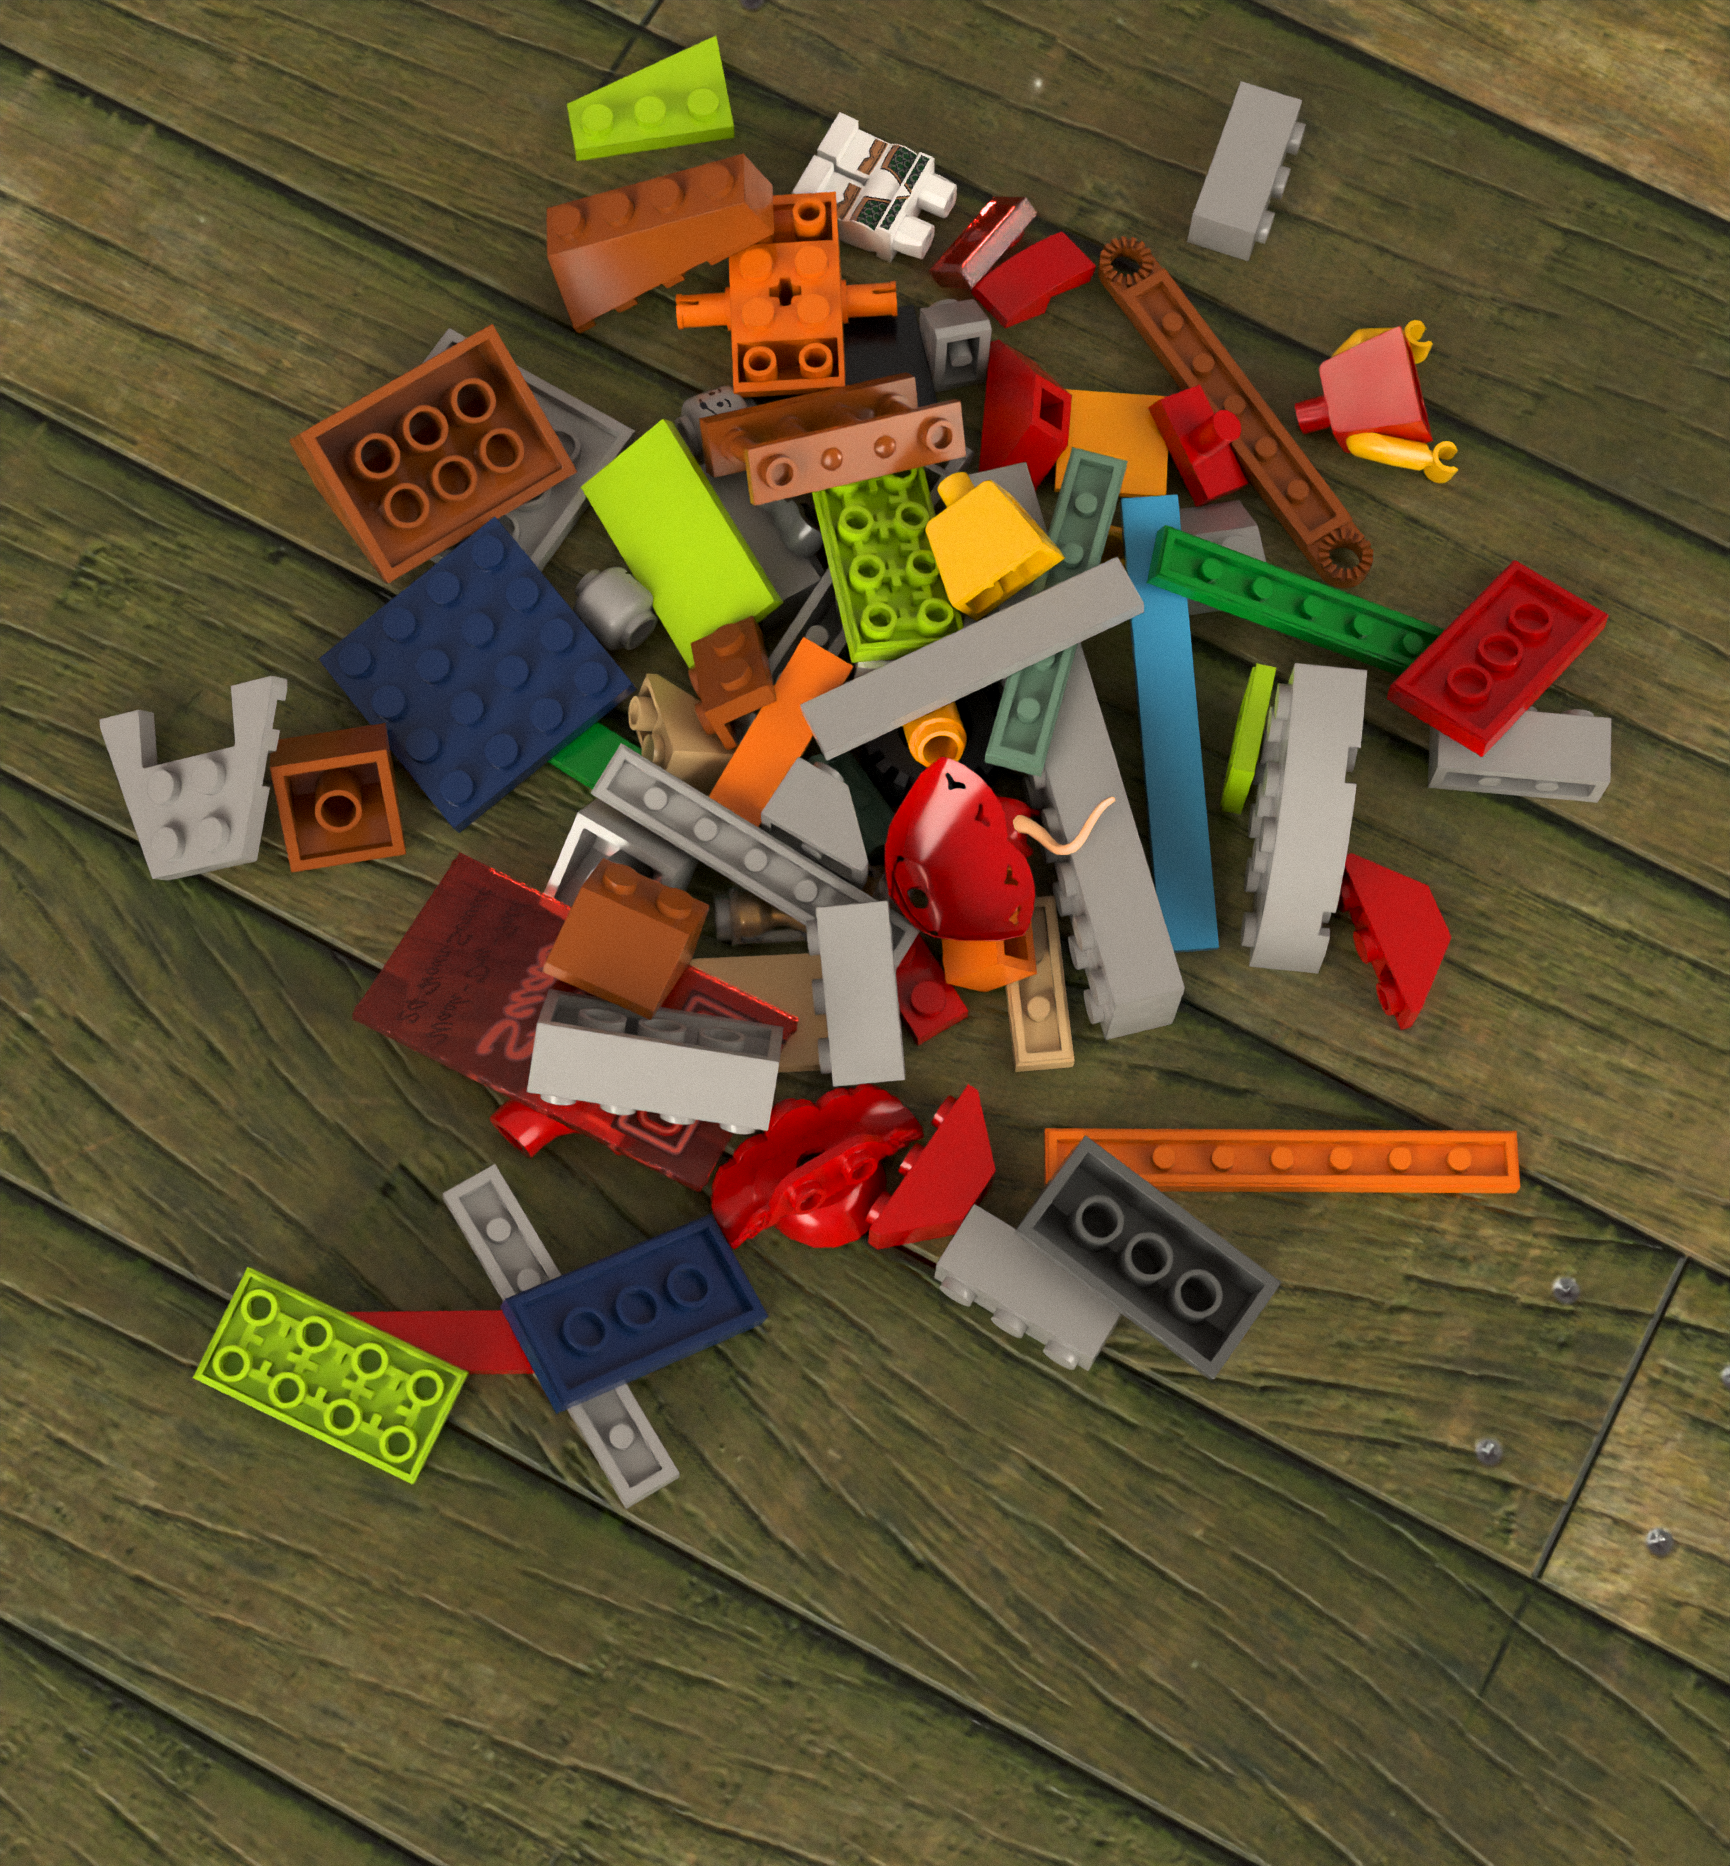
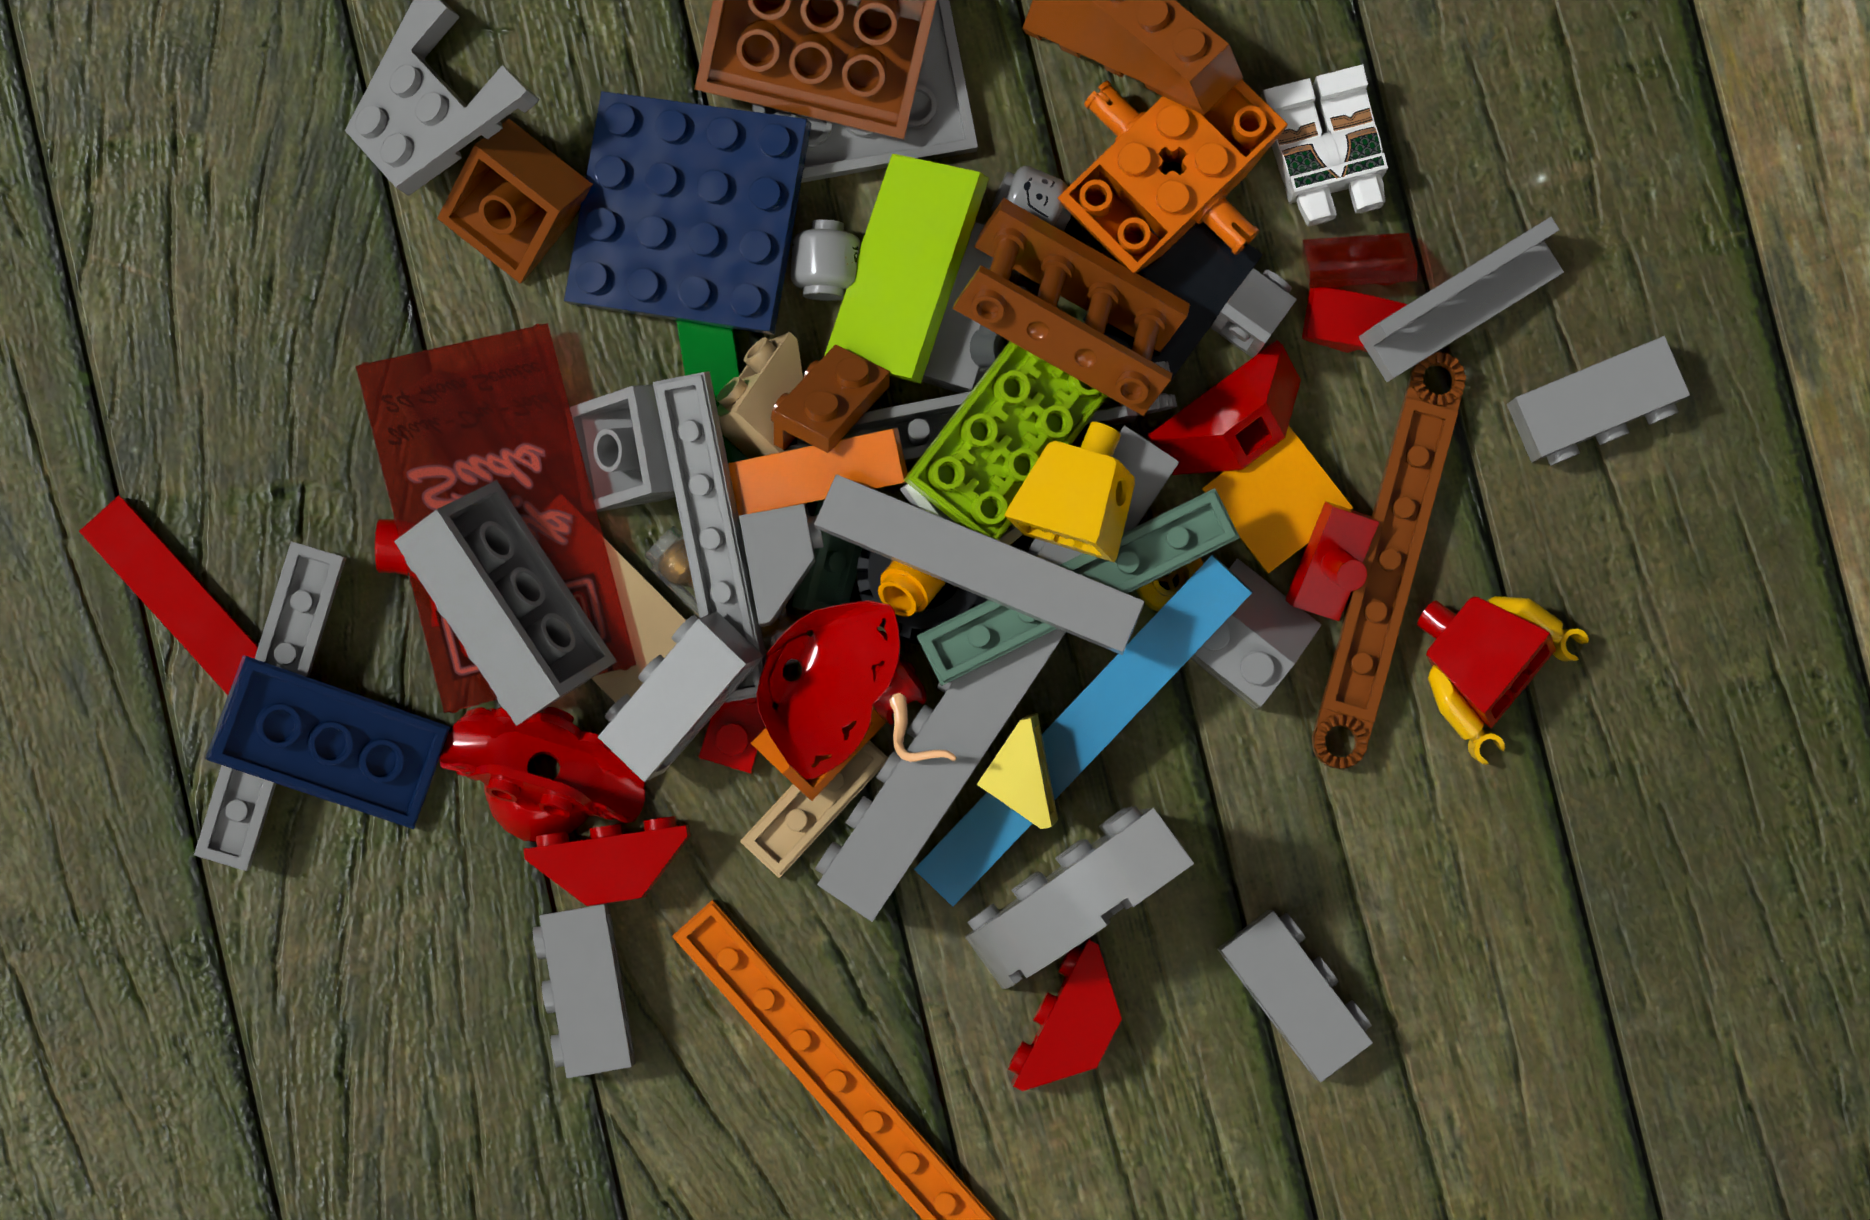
camera: 45 degrees right, 15 degrees up
lime tile [193,1267,469,1484] -> none
dark orange slope [542,858,710,1020] -> none
dark grey slope [1014,1135,1282,1381] -> none
green tile [1147,525,1445,676] -> none
lime tile [1219,663,1276,815] -> none
red tile [1387,560,1609,757] -> none
none -> light yellow slope [977,713,1058,829]
none -> light grey fence [1359,217,1564,382]

